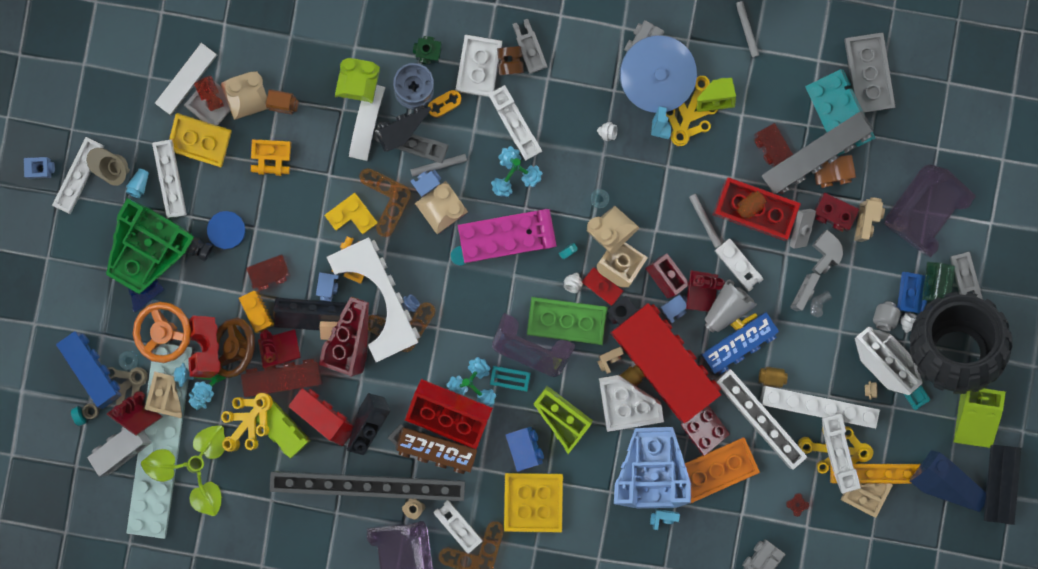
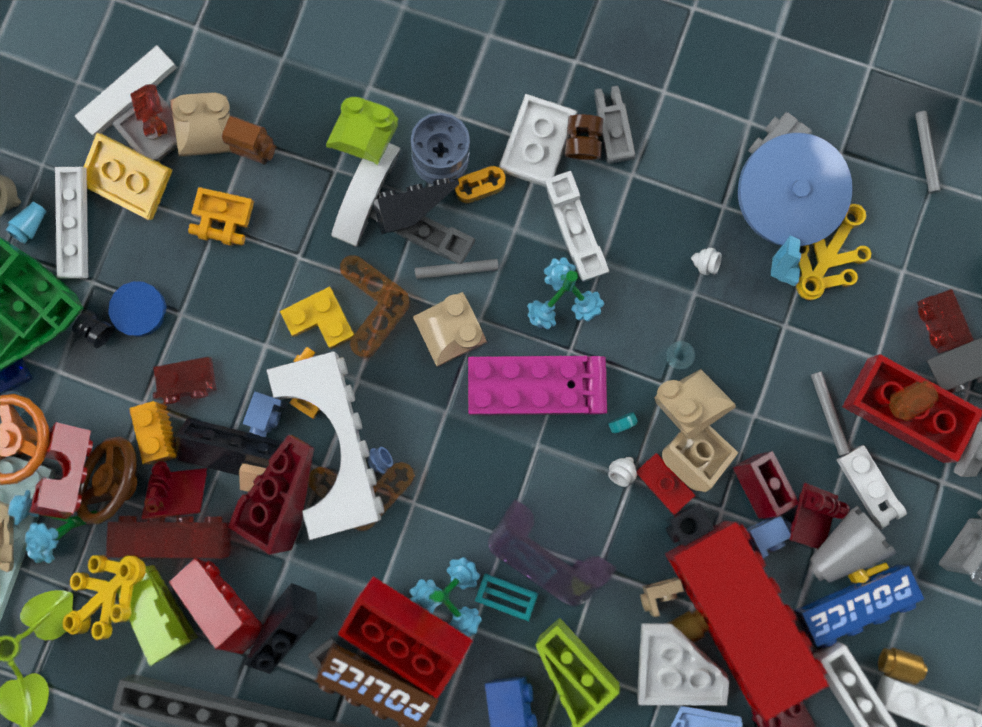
camera: 20 degrees right, 5 degrees down
medium blue brick [410,170,441,198] -> none
dark green brick [413,36,442,65] -> none
teal tile [450,246,466,266] -> none
bright green tile [527,297,607,345] -> none
lime slope [697,78,736,112] -> none

